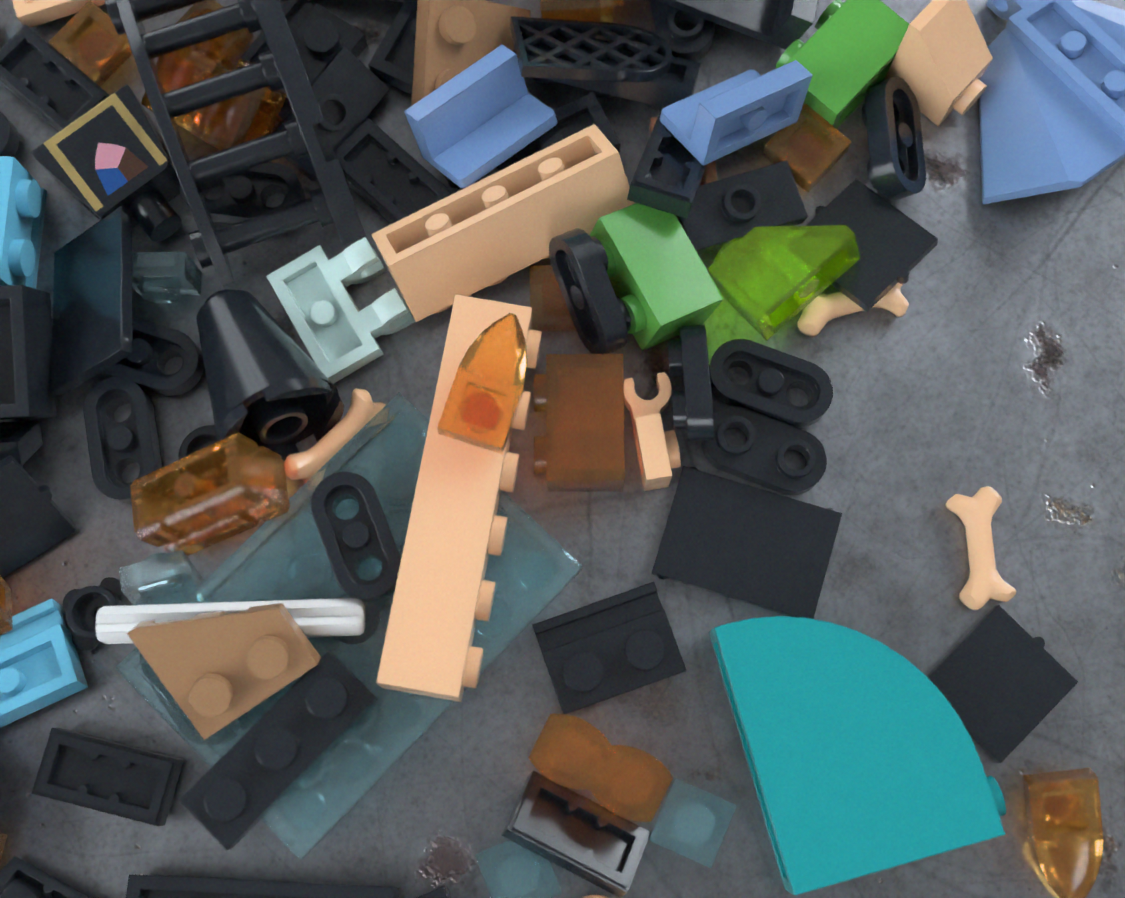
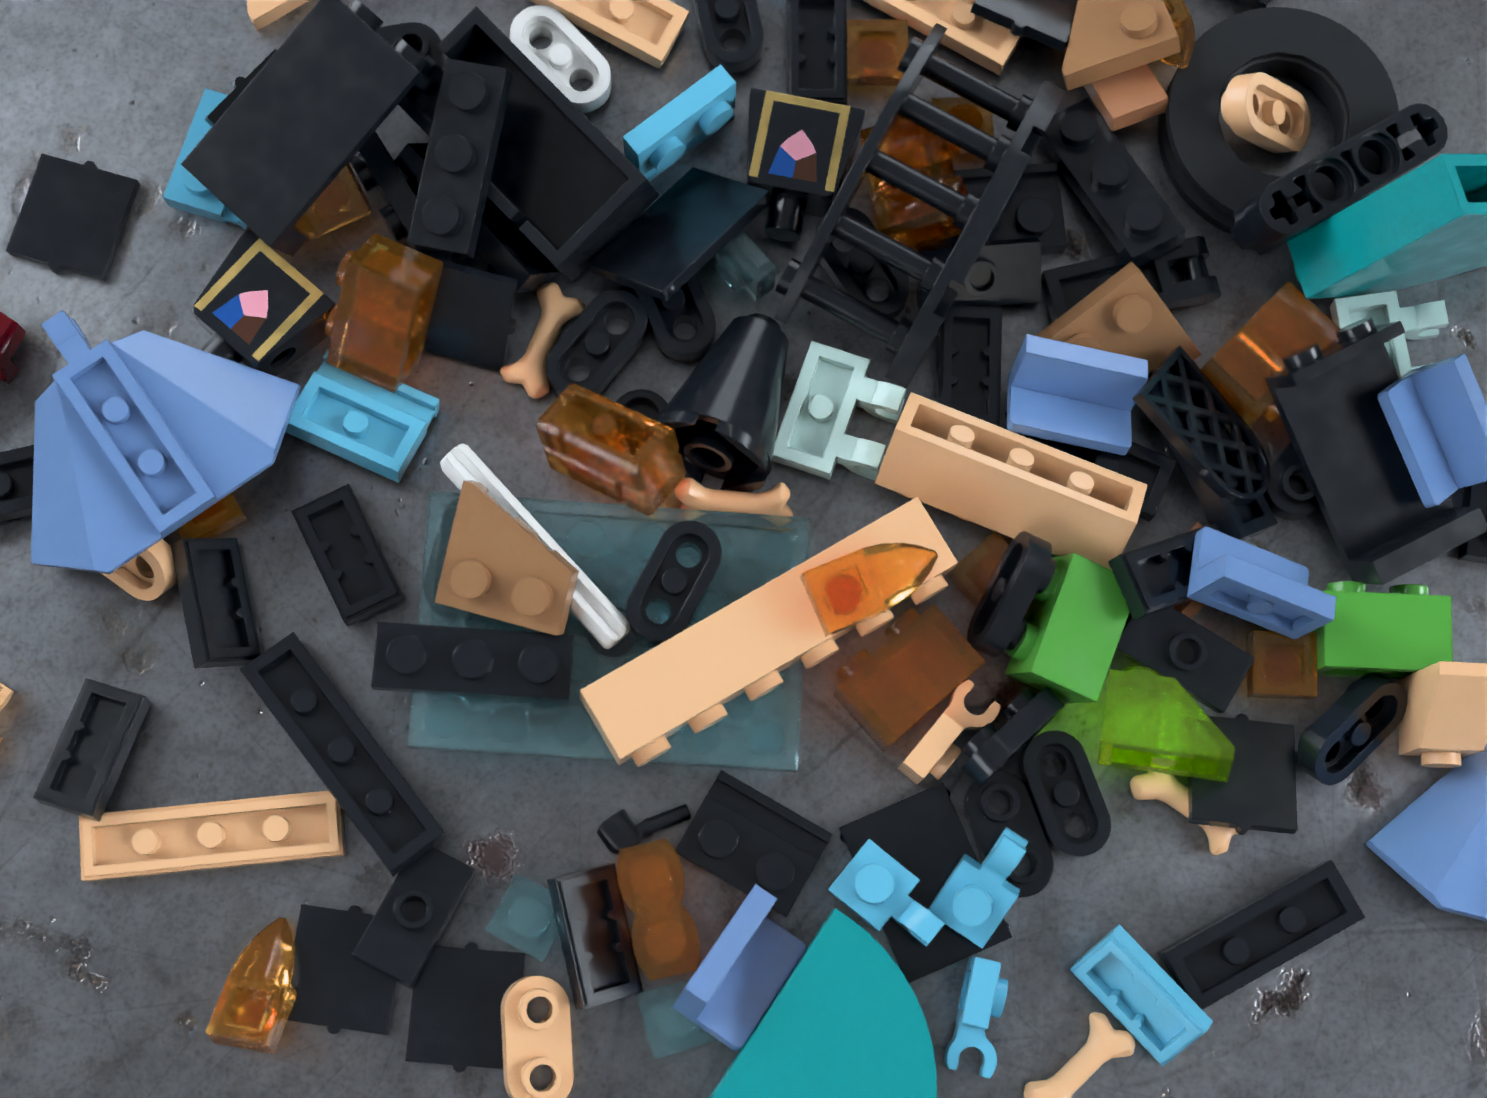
camera: 40 degrees right, 0 degrees up
black plate [62,577,126,651] -> none
clear light blue plate [119,550,207,605] -> none
none -> light nougat piece [500,282,586,399]
none -> black hand [597,804,691,855]
none -> medium blue panel [672,884,806,1051]
none -> medium azure plate [828,839,945,947]
none -> medium azure plate [928,827,1028,949]
none -> medium azure plate [944,957,1008,1079]
none -> medium azure plate [1070,924,1213,1066]
none -> black plate [1159,860,1366,1010]

